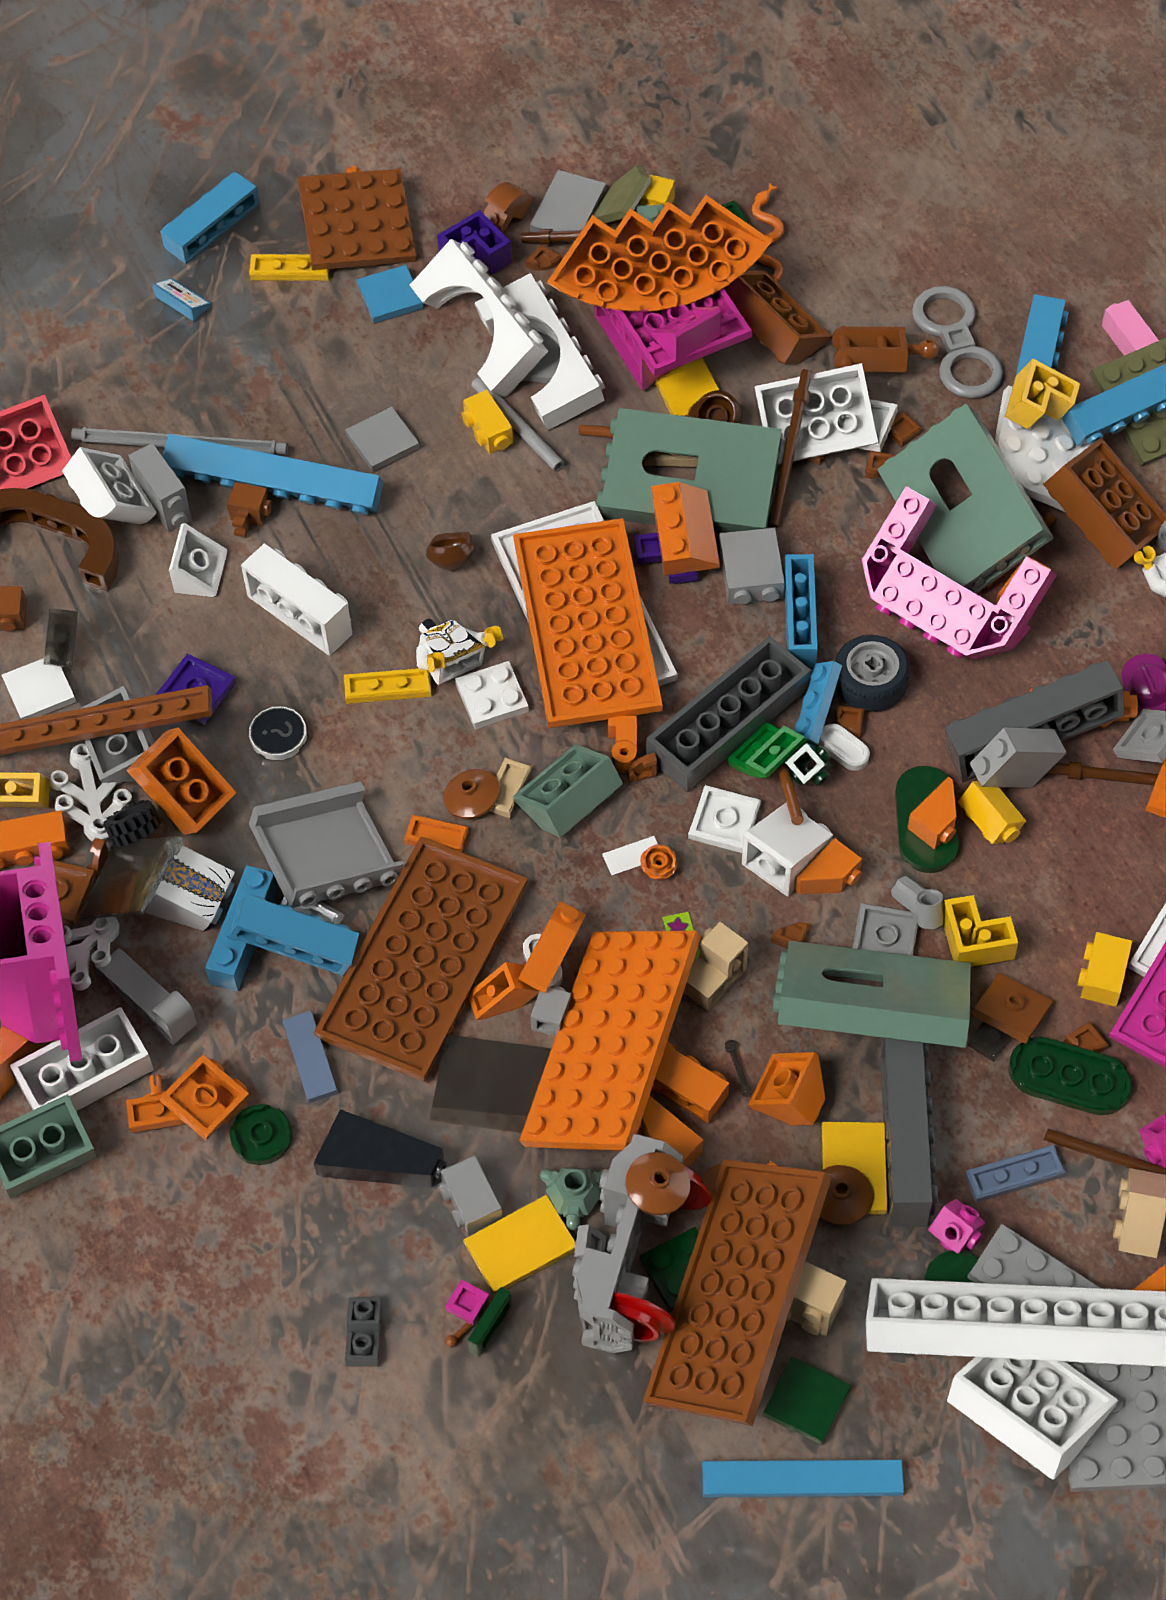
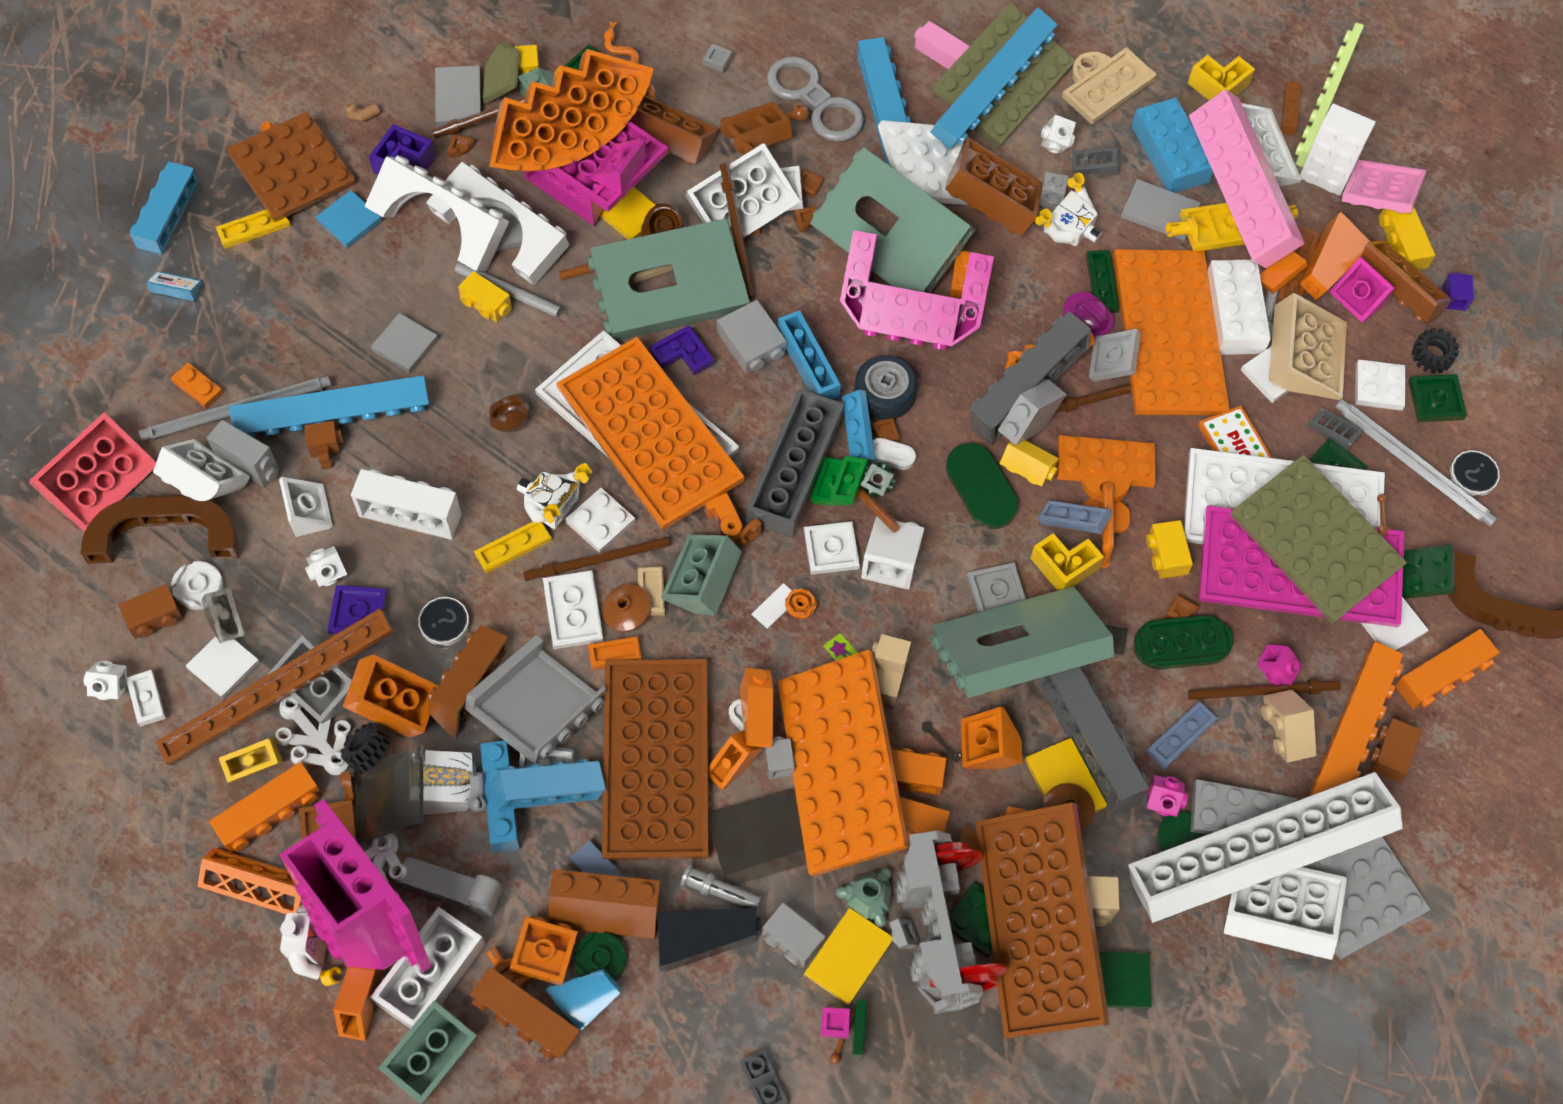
camera: 30 degrees left, 5 degrees up
dark orange brick [483,182,535,234] -> none
dark orange dish [625,1152,690,1215] -> none
orange slope [651,482,720,576] -> none
dark azure tile [702,1460,904,1497] -> none
dark orange tile [771,922,810,949] -> none
orange slope [795,838,862,895] -> none
light grey piece [891,876,944,929] -> none
orange slope [908,777,957,850] -> none
dark orange plate [971,973,1053,1044] -> none
yellow brick [1004,358,1080,429] -> none
none -> orange plate [171,363,224,410]
none -> white tile [171,561,223,610]
none -> white brick [305,546,347,587]
none -> medium nougat arm [345,103,380,122]
none -> dark orange wedge [428,624,508,739]
none -> light grey arm [467,772,486,812]
none -> dark orange brick [470,966,580,1061]
none -> reddish brown bar [523,537,670,581]
none -> white tile [543,570,603,649]
none -> dark azure slope [546,969,622,1031]
none -> dark orange slope [548,869,661,939]
none -> light grey pin [680,864,762,913]
none -> light grey plate [703,44,732,73]
none -> sand blue tile [1038,500,1112,534]
none -> orange plate [1057,435,1156,568]

